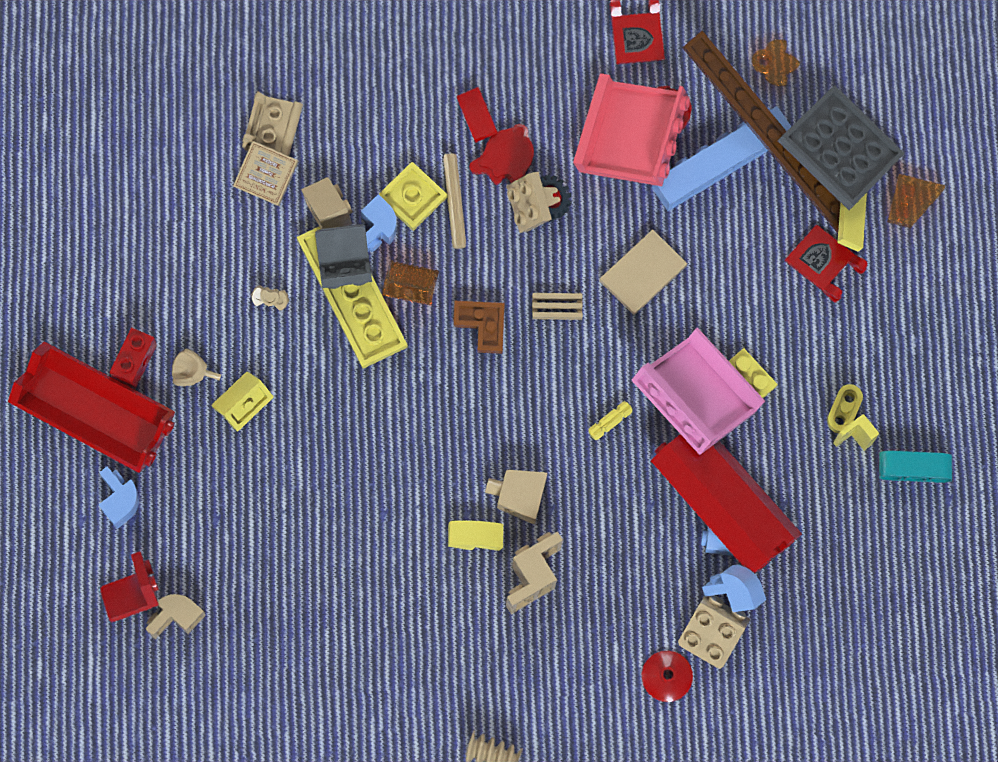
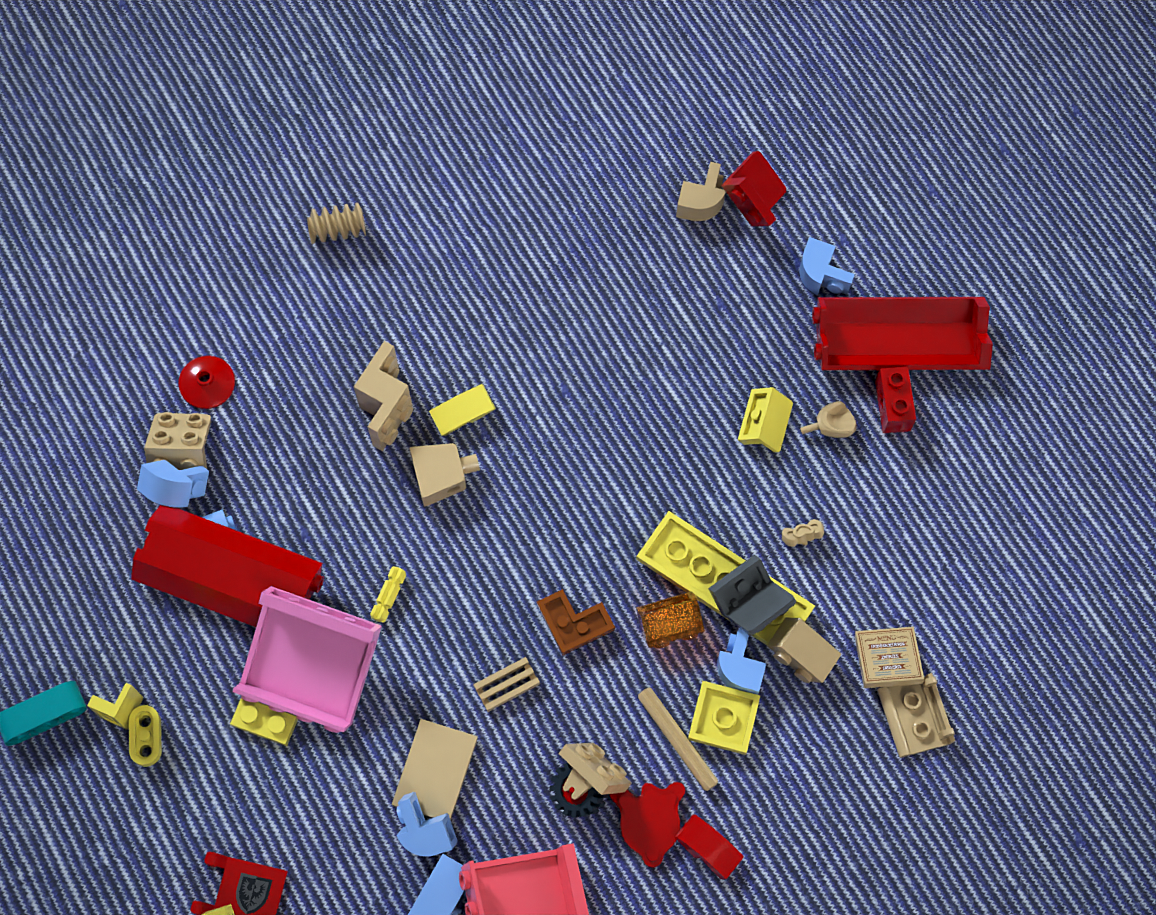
camera: 155 degrees right, 5 degrees down
none -> light blue brick [397,792,458,856]

